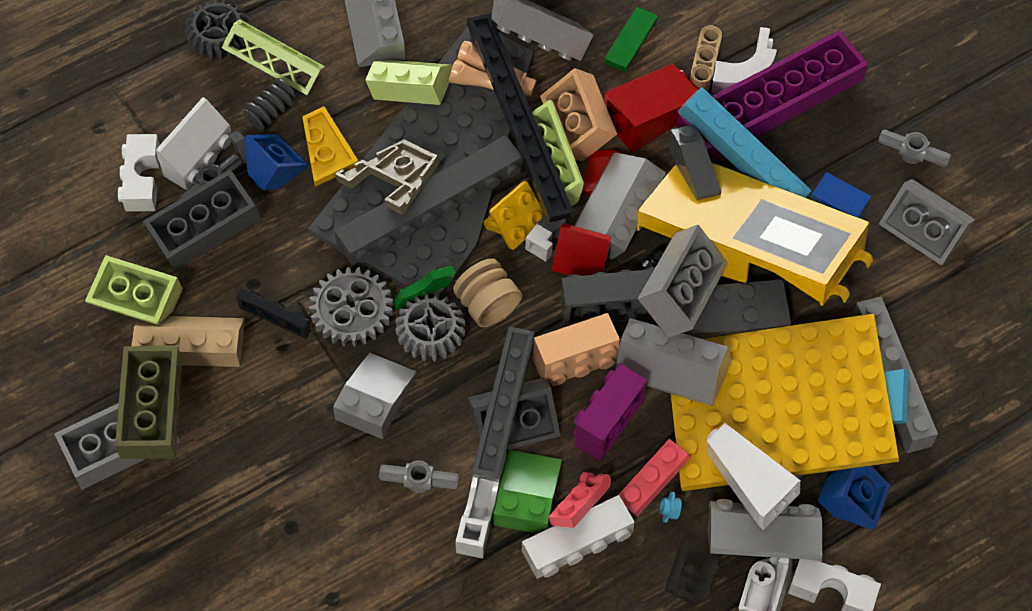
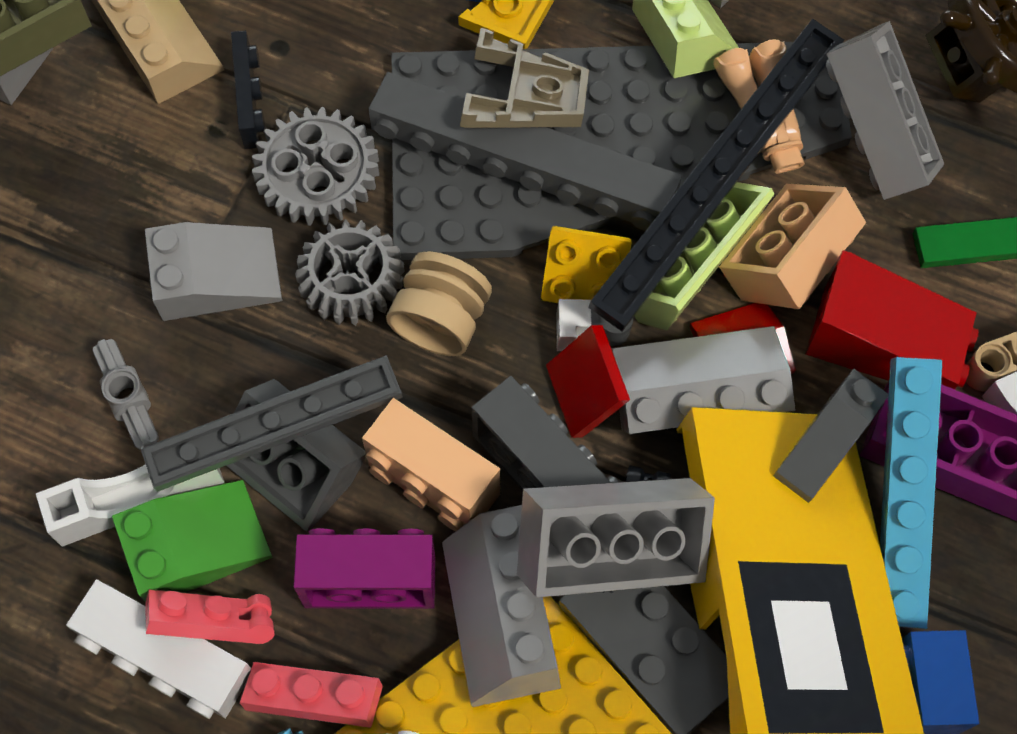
camera: 55 degrees right, 5 degrees up
green tile [393,266,456,310] -> none

